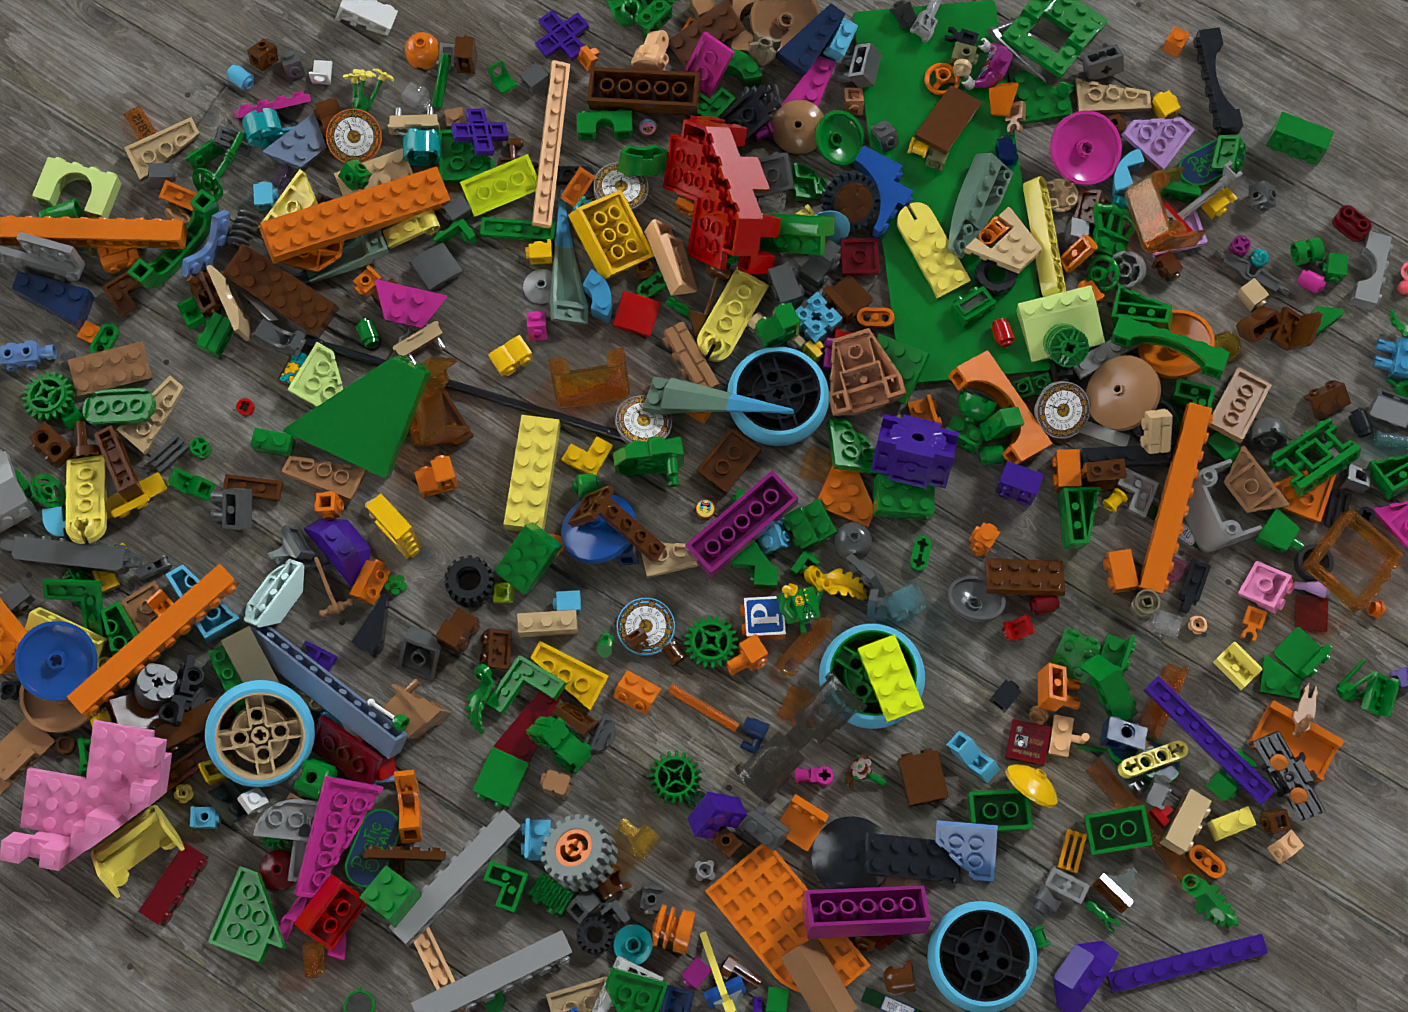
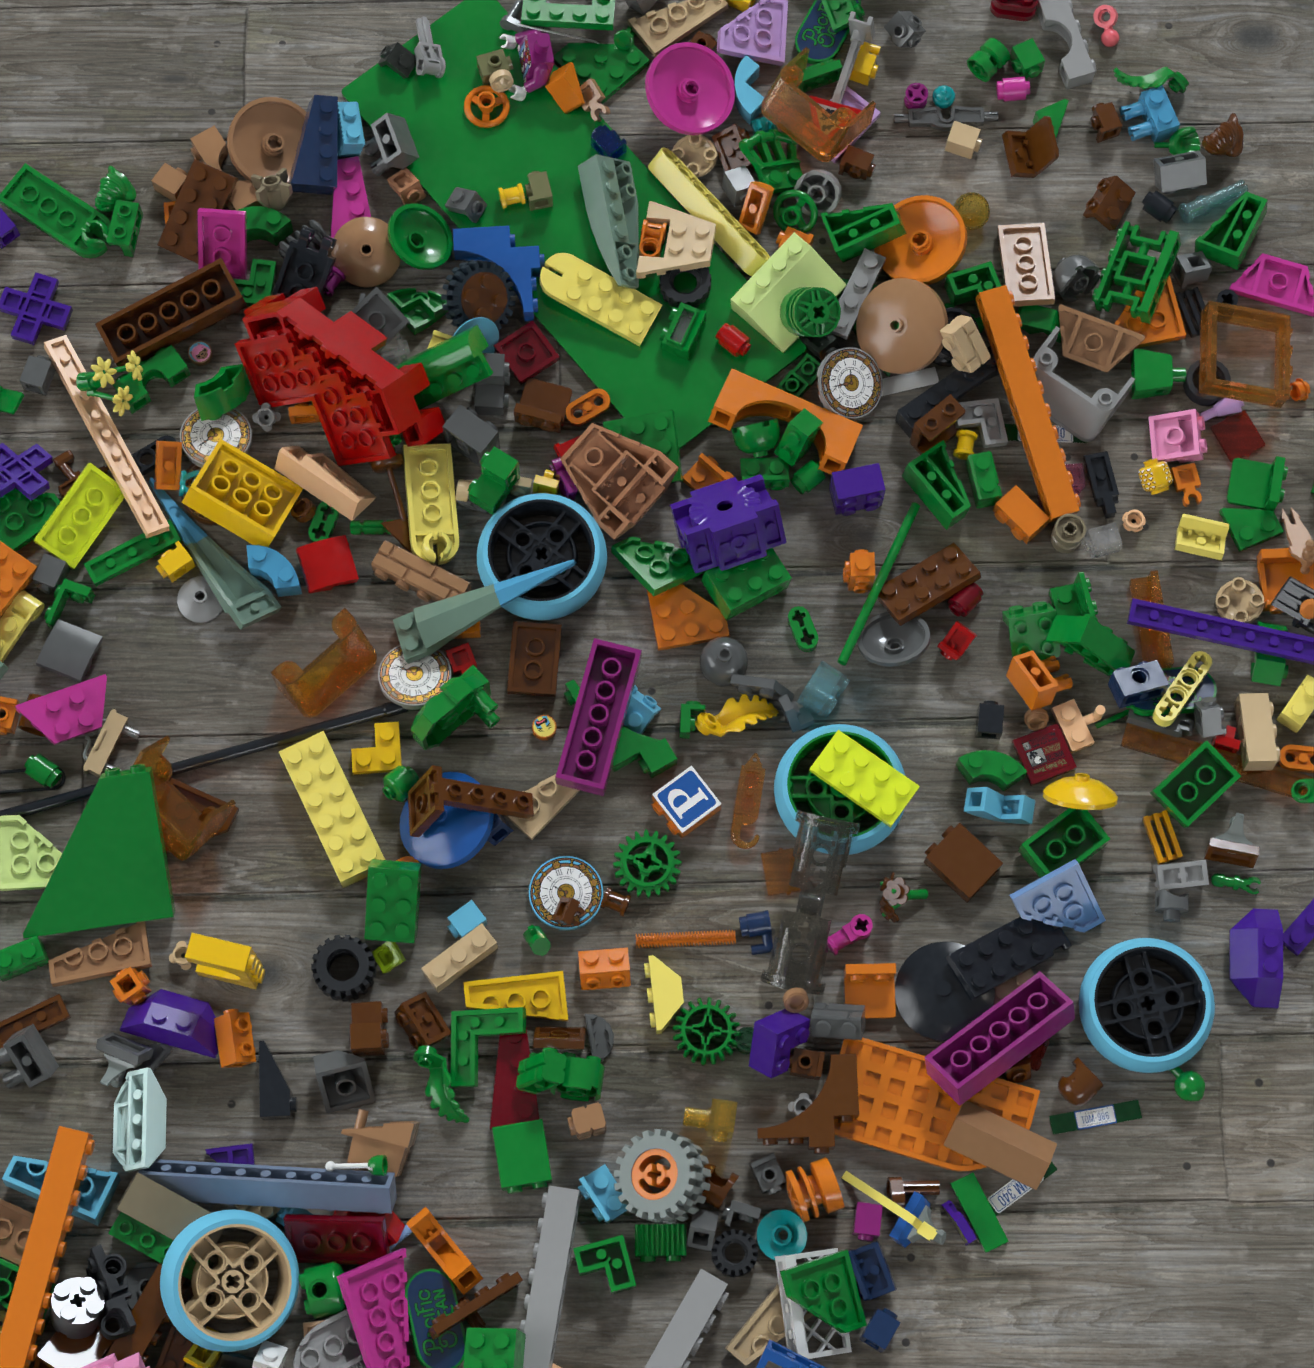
camera: 35 degrees left, 0 degrees up
orange bracket [146,589,174,616] -> none
medium nougat piece [314,557,354,617] -> none
green plant [384,574,407,596] -> none
orange brick [414,455,459,498] -> none
yellow brick [488,335,533,377] -> none
dark pink bracket [527,311,548,341] -> none
orange tile [577,45,600,72] -> none
light nougat piece [631,30,669,71] -> none
orange brick [726,634,768,676] -> none
green torso [776,577,831,634] -> none
green plate [783,499,837,551] -> none
medium azure brick [795,291,843,344] -> none
clear orange piece [799,447,833,484] -> none
reddish brown tile [914,85,982,155] -> none
black plate [944,27,979,46] -> none
green bush [1030,925,1051,949] -> none
orange brick [1051,449,1082,492] -> none
green arch [1111,315,1230,380] -> none
reddish brown brick [1236,306,1282,342] -> none
none -> light yellow plant [76,350,143,416]
none -> light grey plate [252,403,281,432]
none -> red plate [446,643,477,675]
none -> light yellow slope [644,955,684,1034]
none -> reddish brown arch [757,1054,859,1155]
none -> medium nougat tile [783,988,809,1013]
none -> green piece [837,502,920,666]
none -> green brick [956,750,1027,792]
none -> green brick [965,451,1002,509]
none -> reddish brown brick [1090,102,1122,143]
none -> yellow head [1138,458,1173,495]
none -> tan dish [1215,577,1265,623]

